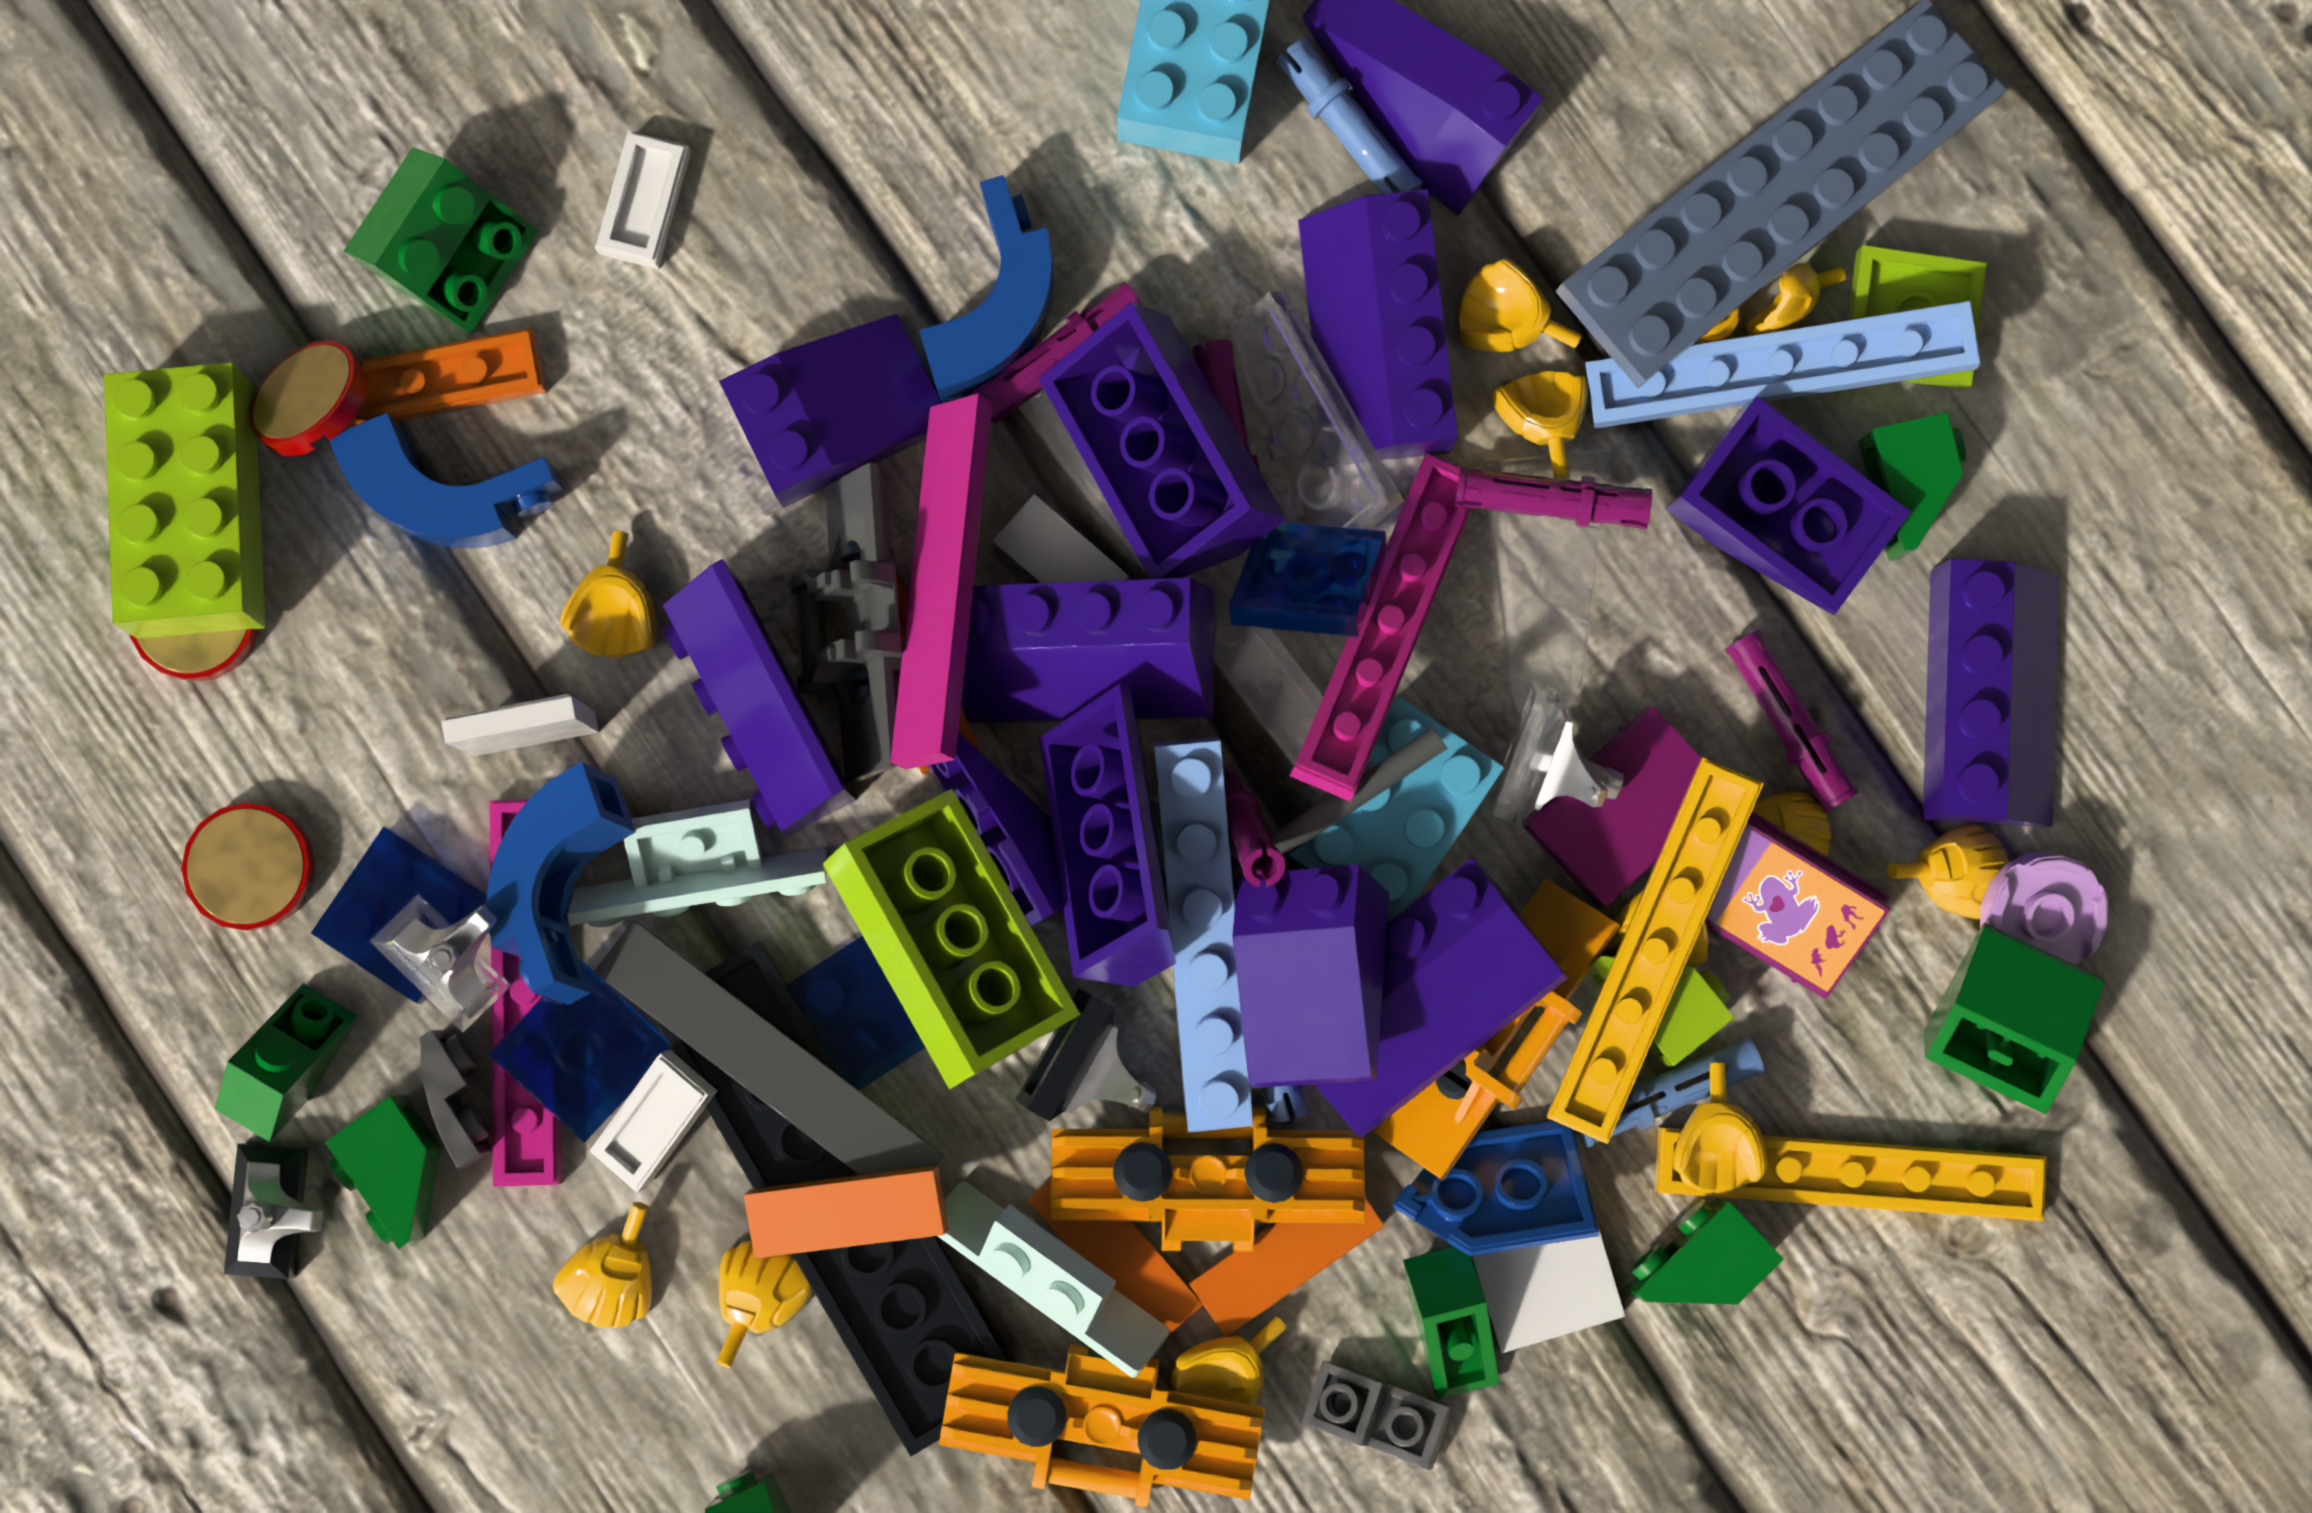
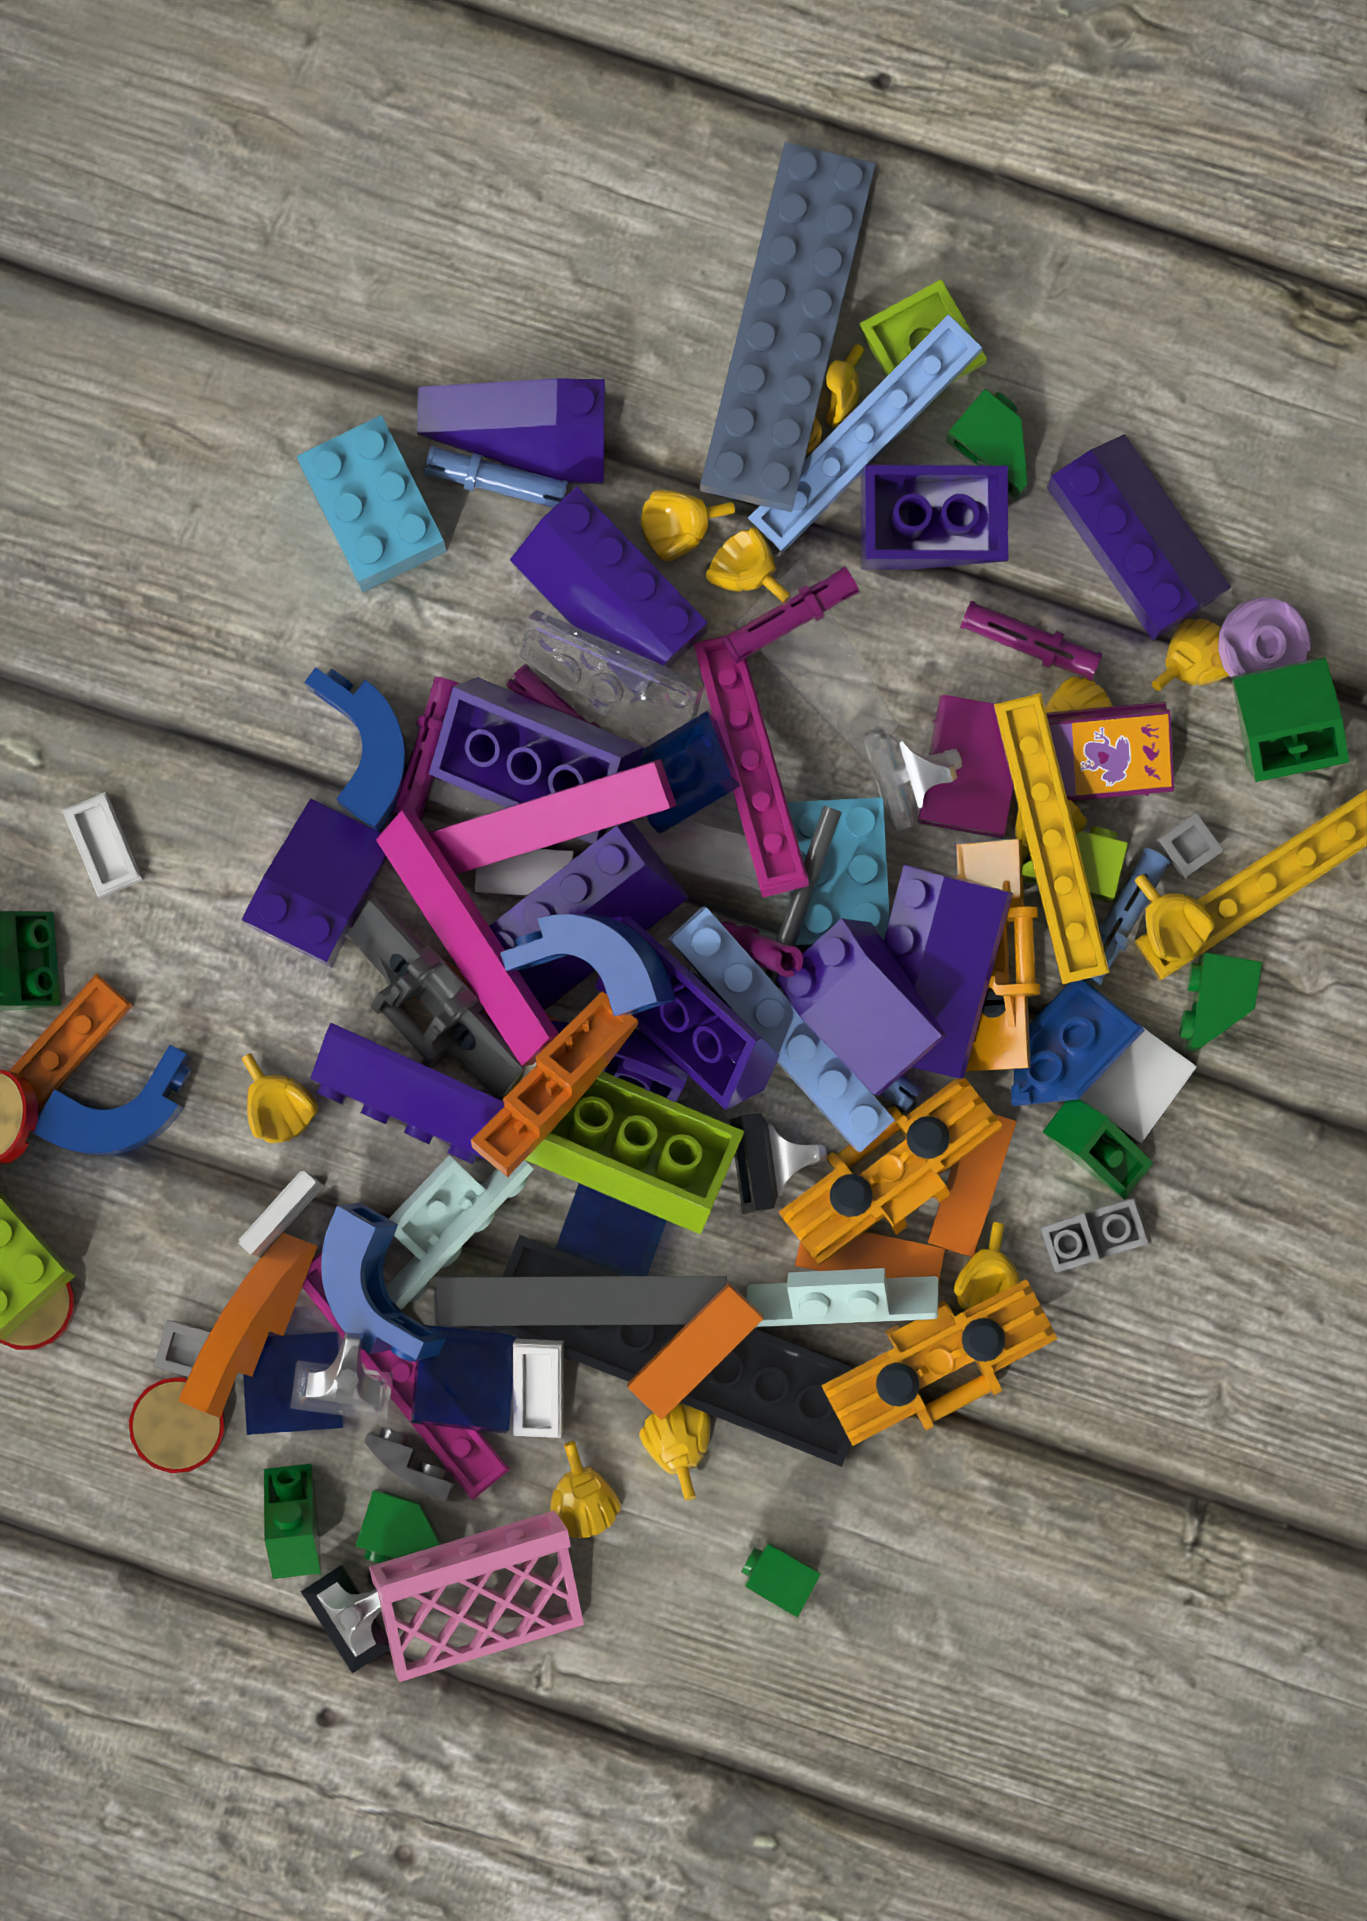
camera: 35 degrees left, 0 degrees up
none -> light grey plate [153,1320,210,1377]
none -> orange slope [178,1232,318,1418]
none -> bright pink fence [369,1510,584,1682]
none -> dark pink tile [428,759,676,874]
none -> orange slope [471,991,638,1177]
none -> arch [500,914,676,1016]
none -> light grey plate [1156,812,1224,880]

